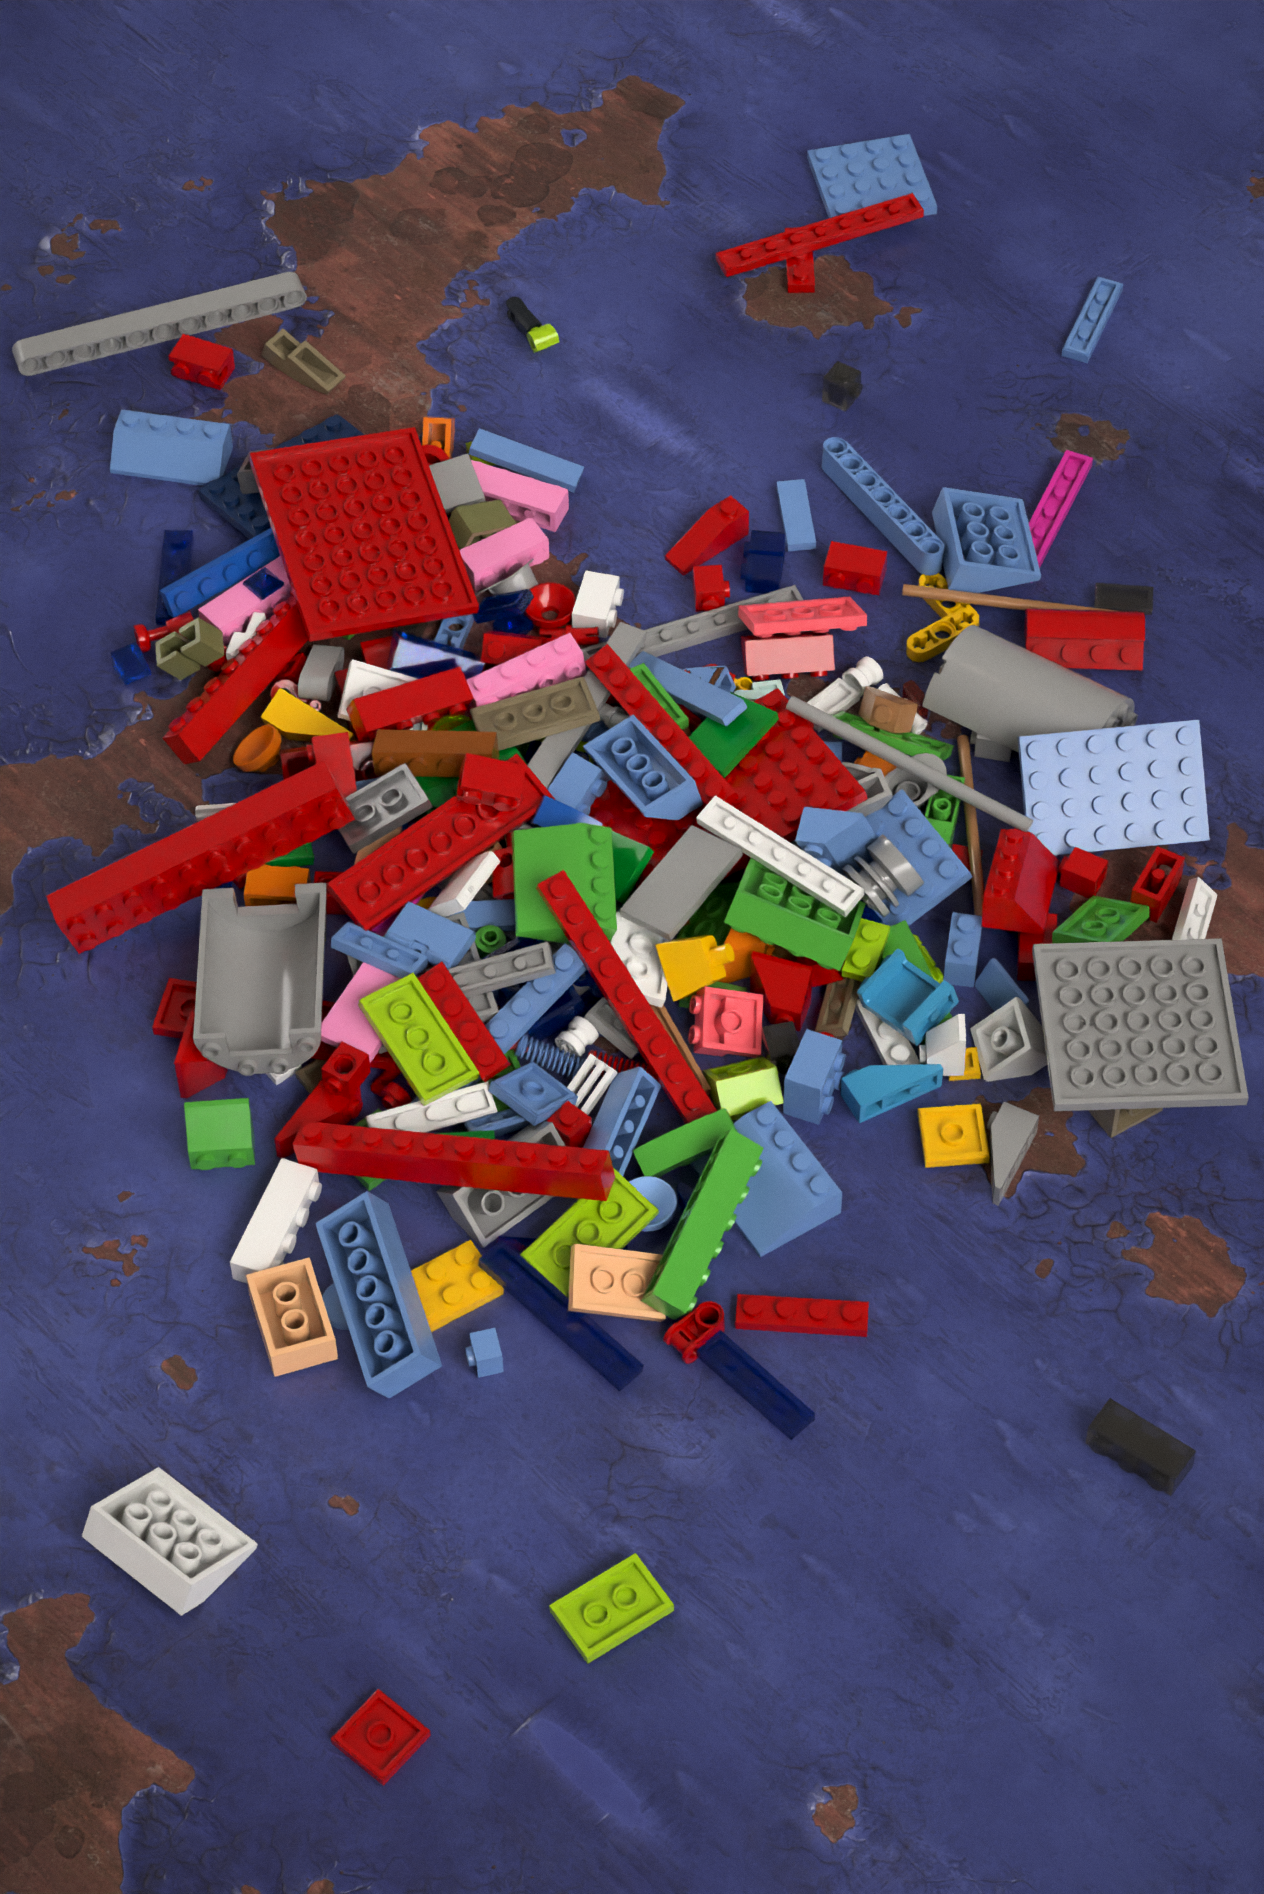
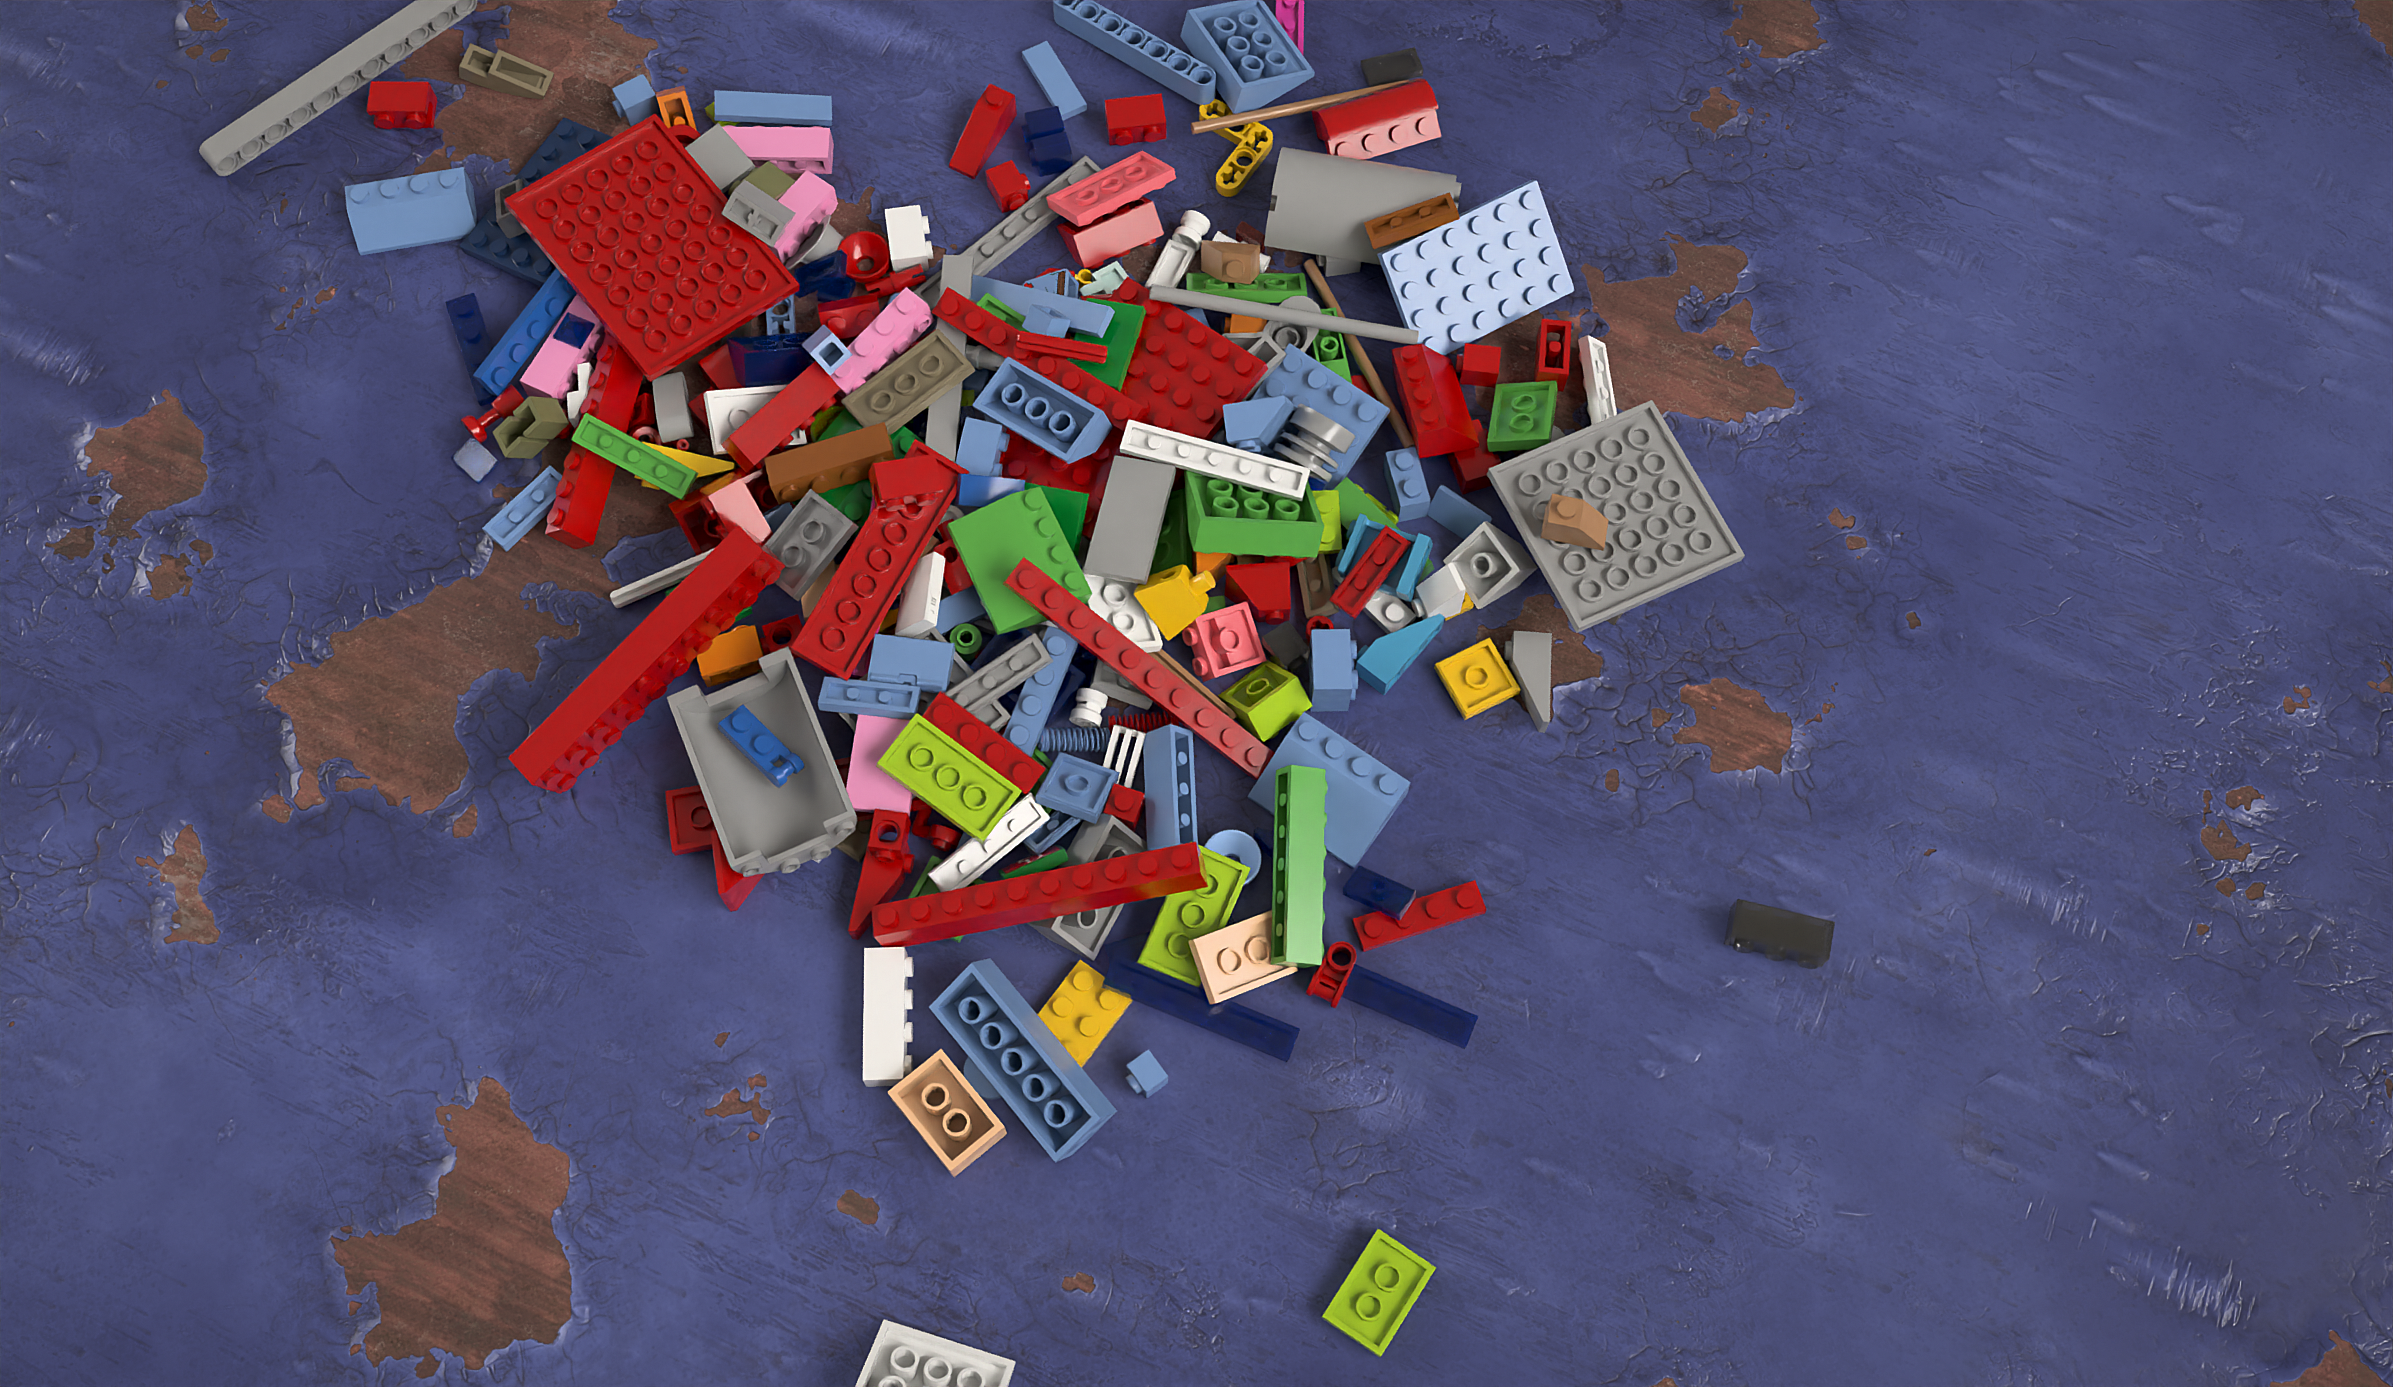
camera: 25 degrees left, 15 degrees up
bright green slope [184,1098,255,1170] -> none
orange piece [233,724,281,772] -> none
bright green slope [632,1108,737,1178] -> none
none -> medium blue plate [482,466,562,552]
none -> bright green plate [571,413,698,500]
none -> medium blue brick [612,74,661,126]
none -> blue plate [718,704,805,788]
none -> light grey hinge [721,180,796,248]
none -> medium blue brick [802,325,853,375]
none -> red axle [1016,331,1108,364]
none -> medium blue plate [1022,304,1071,338]
none -> red tile [1329,525,1412,620]
none -> clear blue plate [1343,865,1416,921]
none -> dark orange plate [1364,192,1460,250]
none -> medium nougat slope [1540,493,1609,551]

